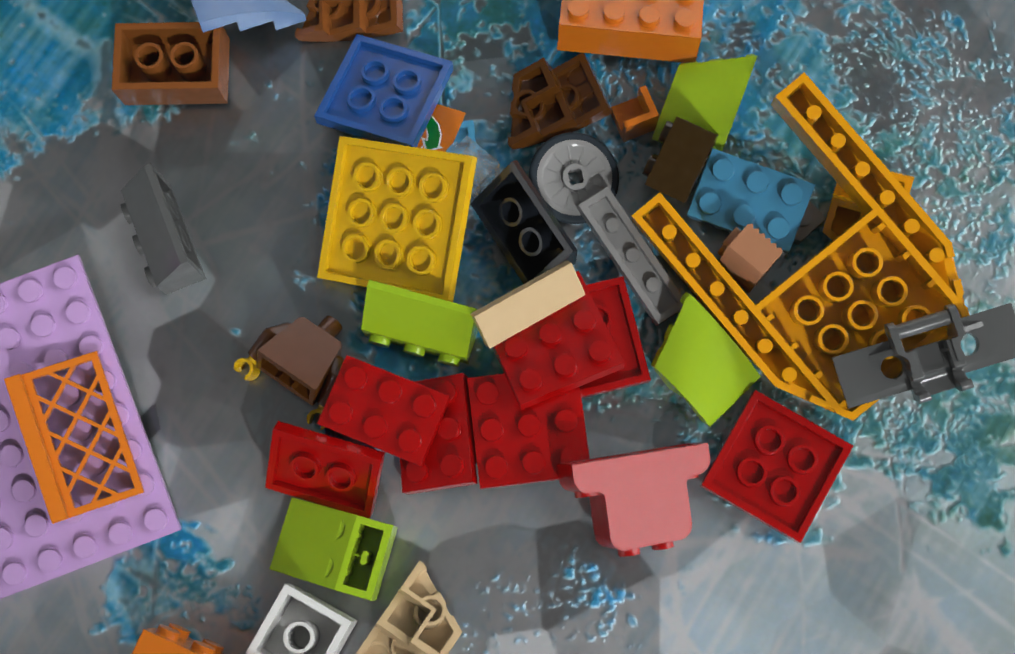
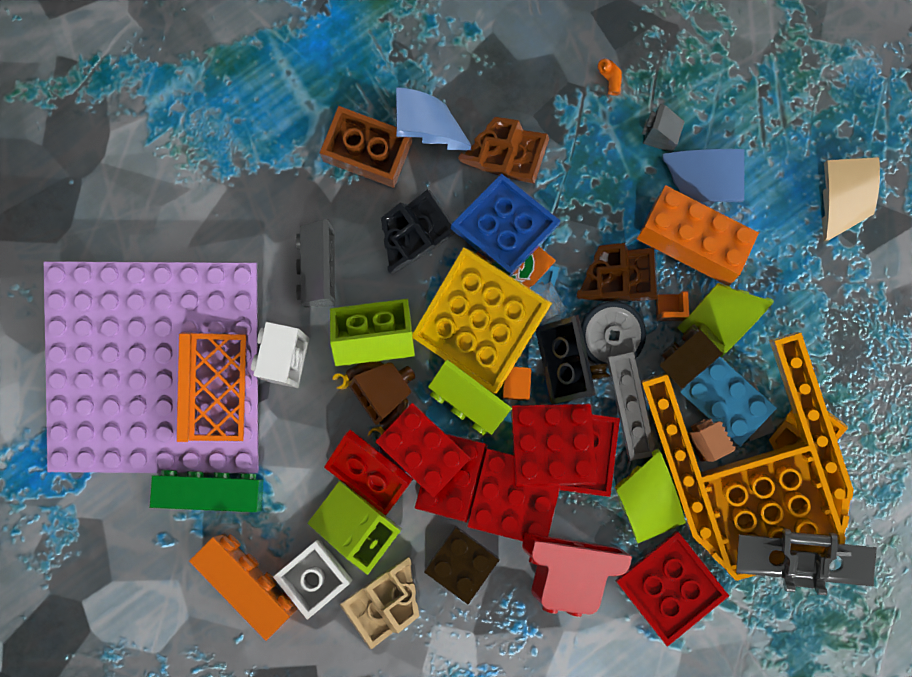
camera: 15 degrees right, 5 degrees up
tan tile [471,260,586,349] -> none
none -> green brick [149,470,264,512]
none -> white brick [251,322,310,388]
none -> lime brick [330,299,415,366]
none -> black slope [381,189,456,274]
none -> dark brown brick [424,526,500,605]
none -> orange panel [502,367,531,401]
none -> dark brown bush [590,364,610,380]

